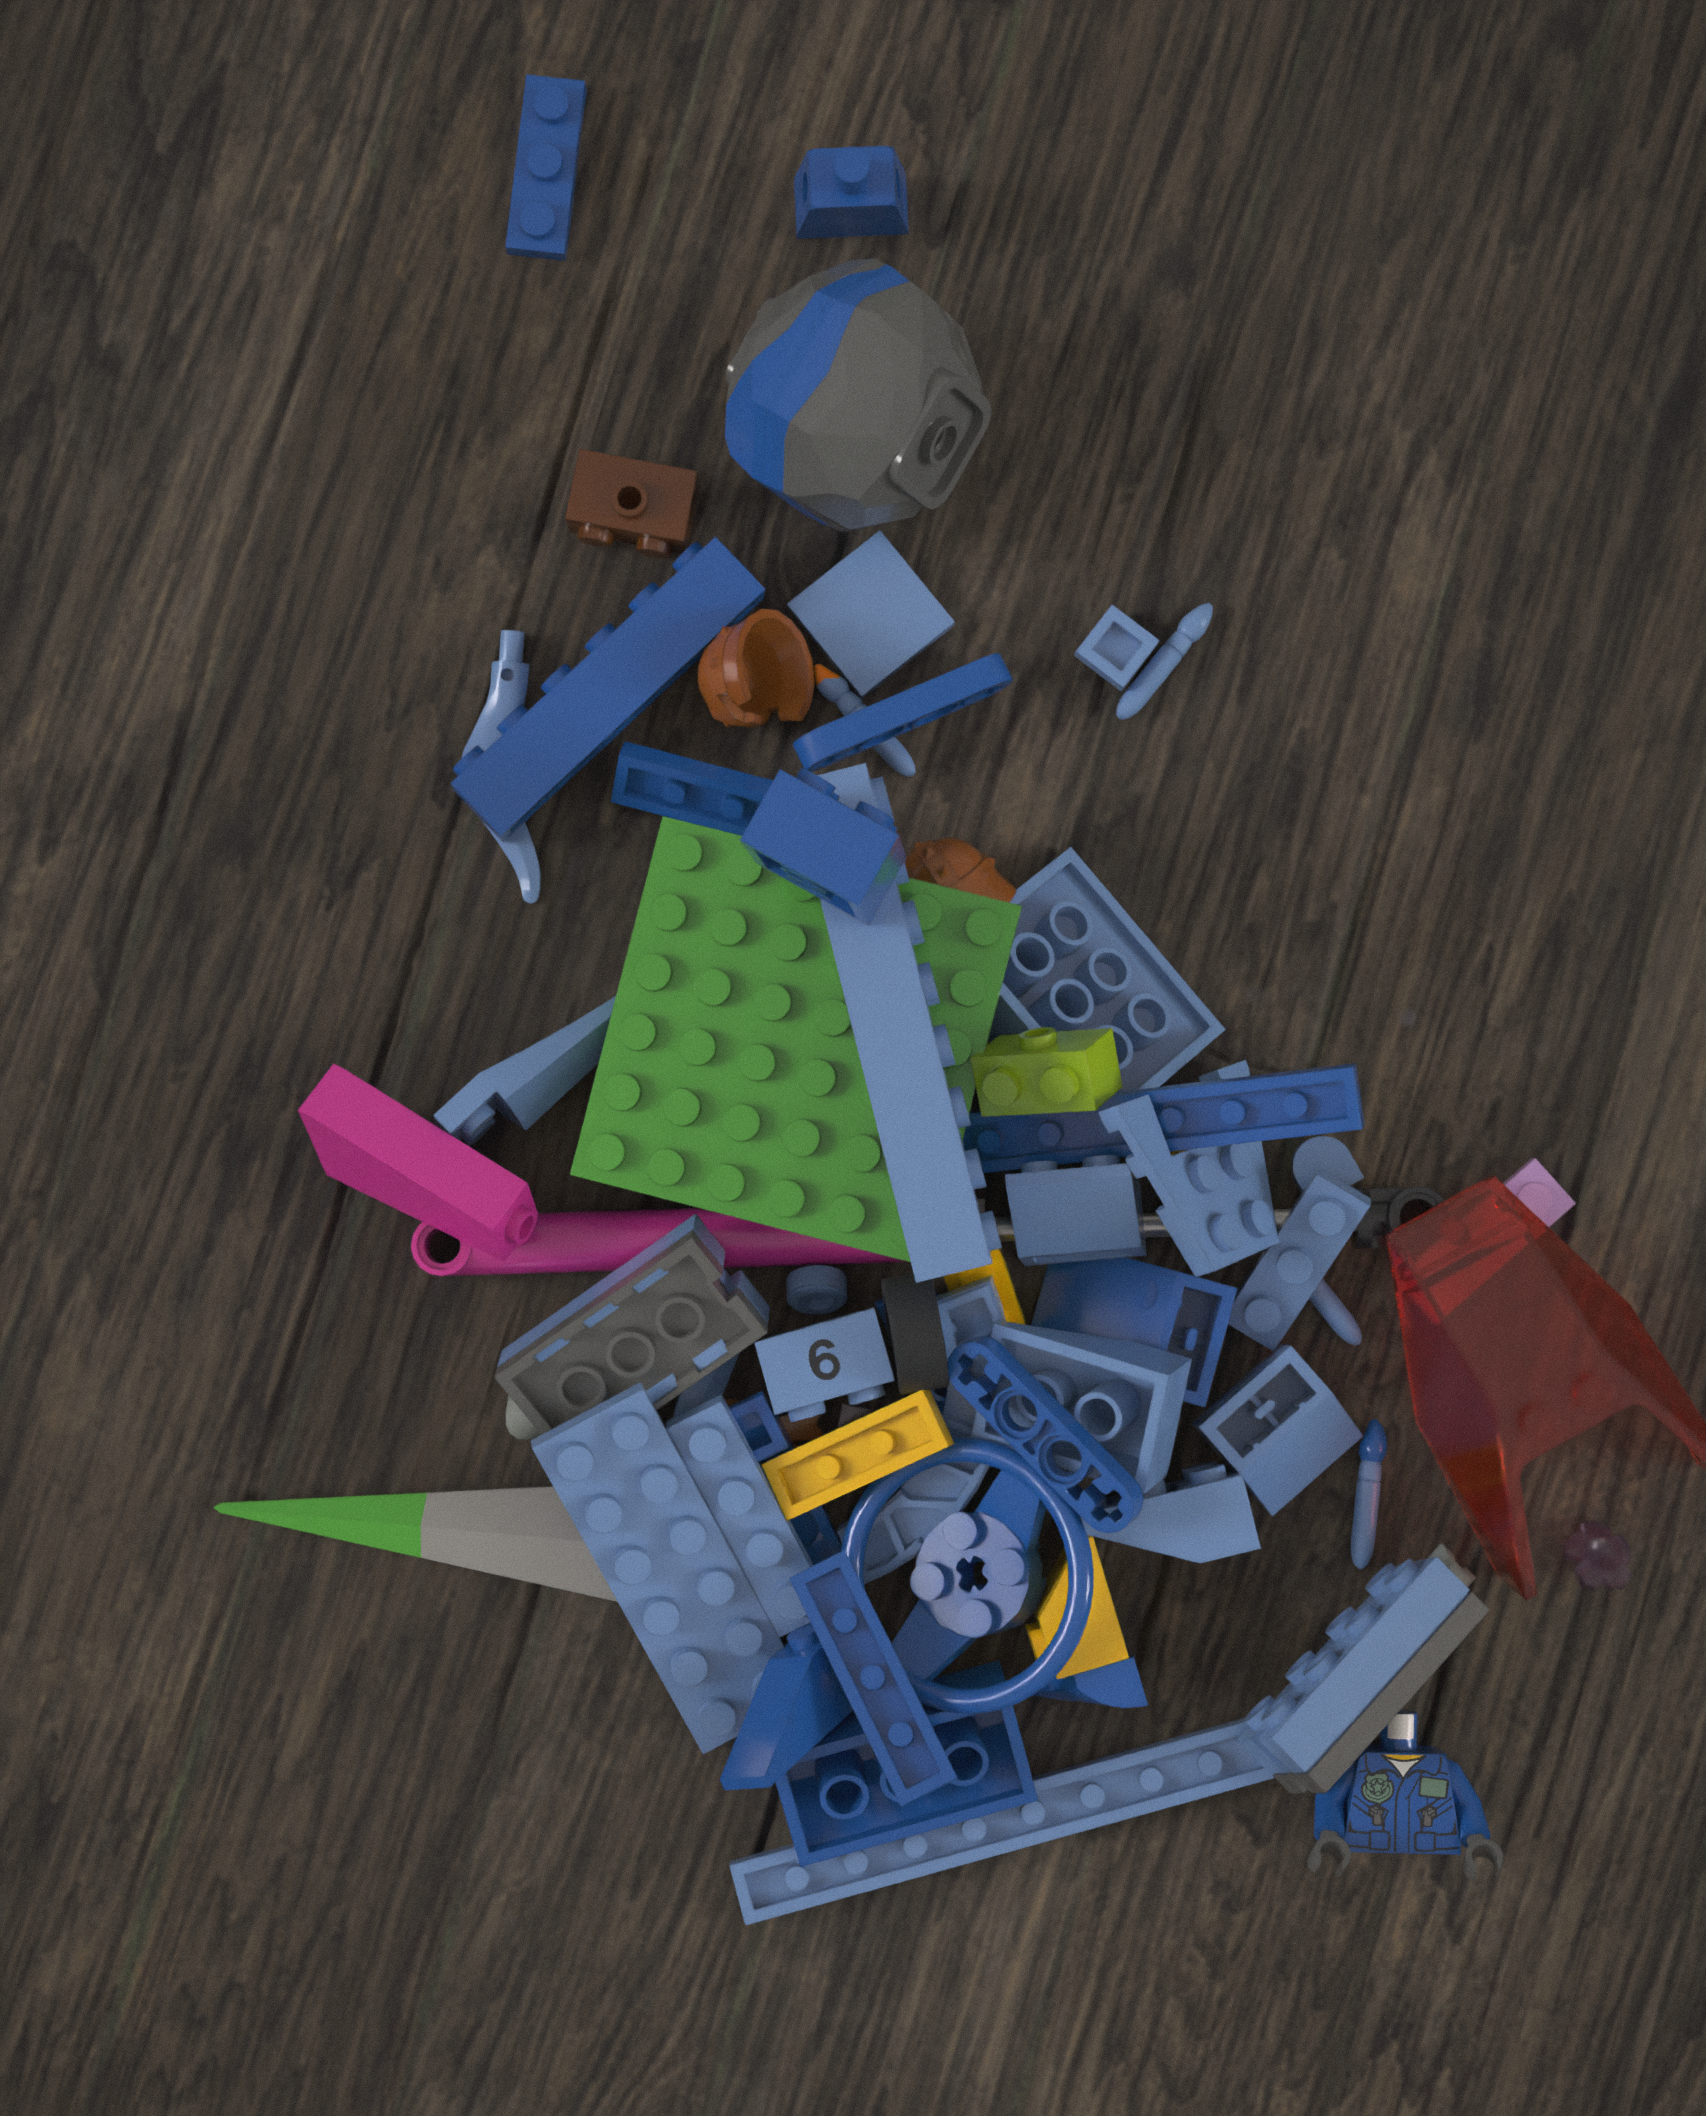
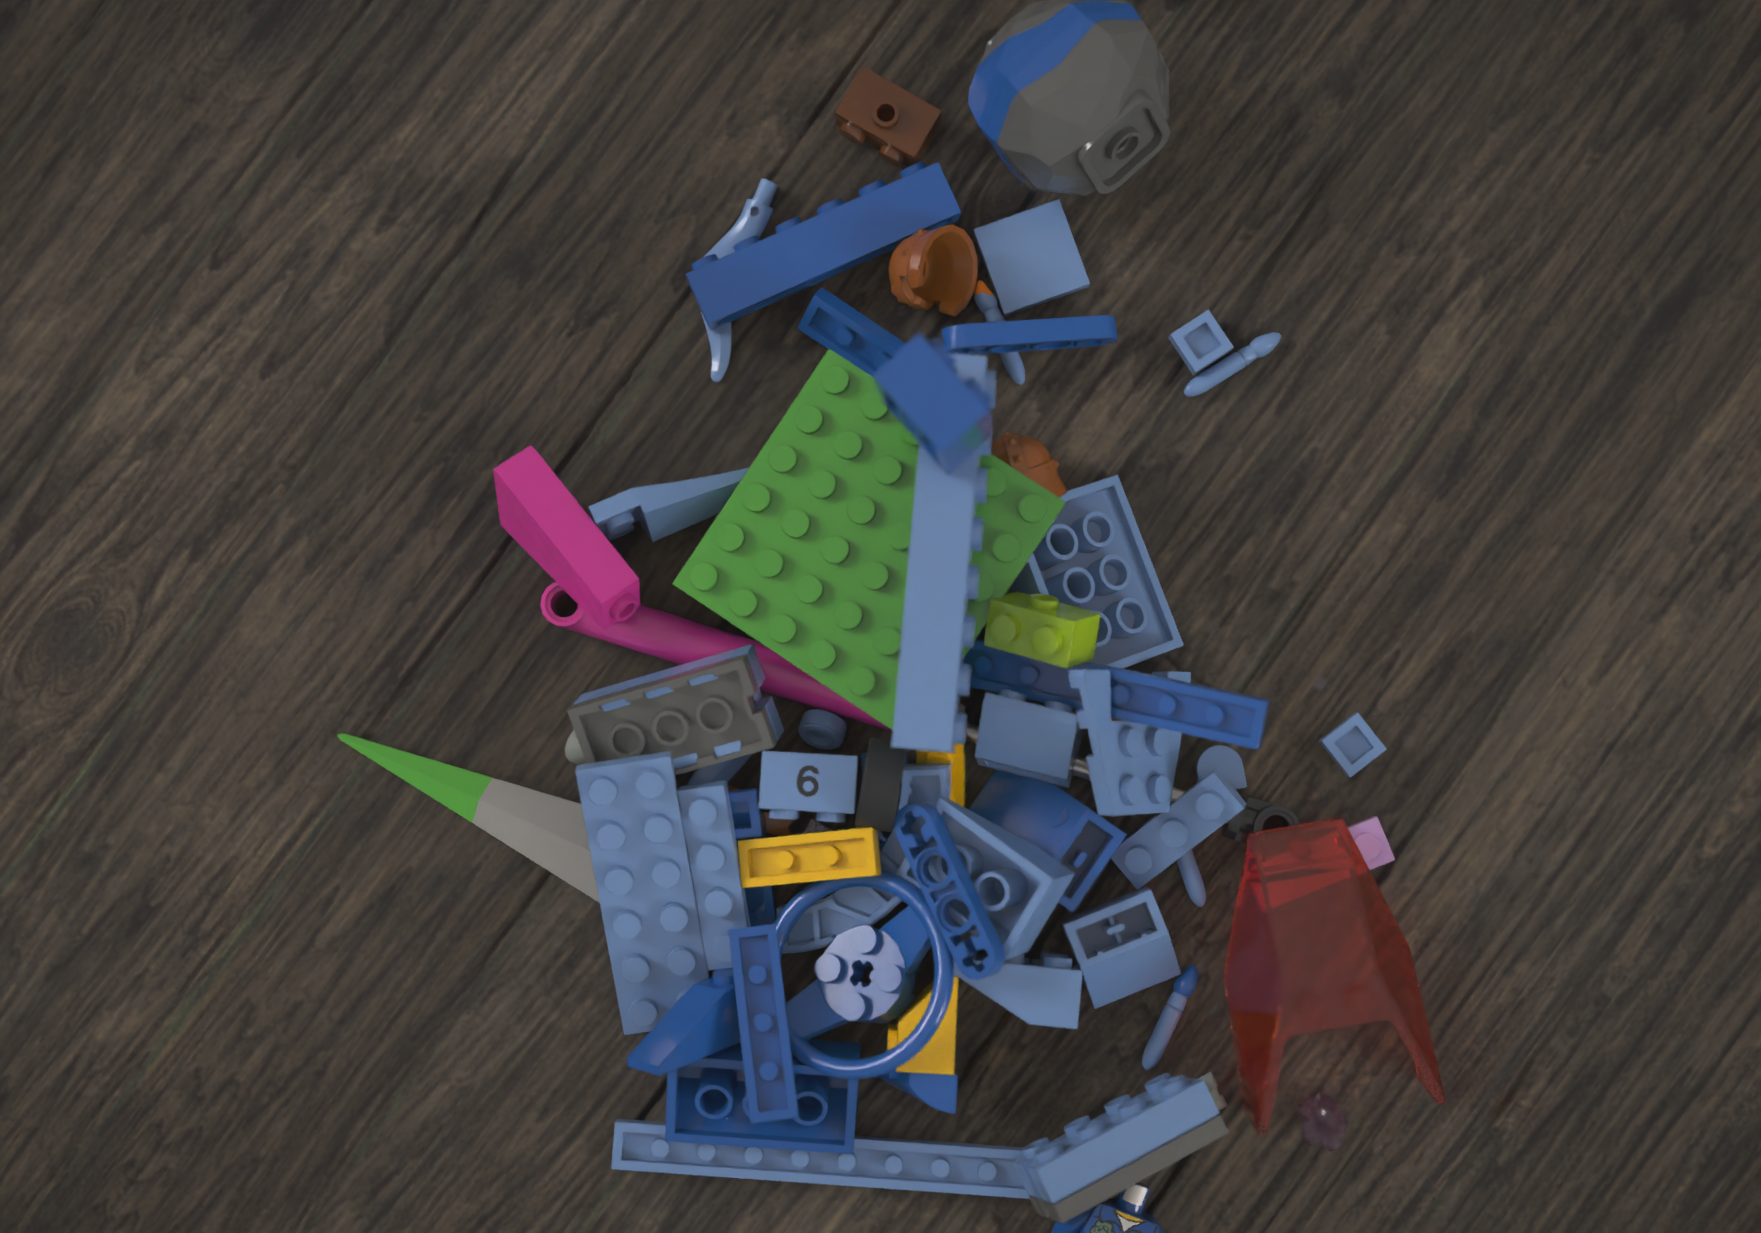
camera: 30 degrees right, 0 degrees up
none -> medium blue plate [1319,712,1387,778]

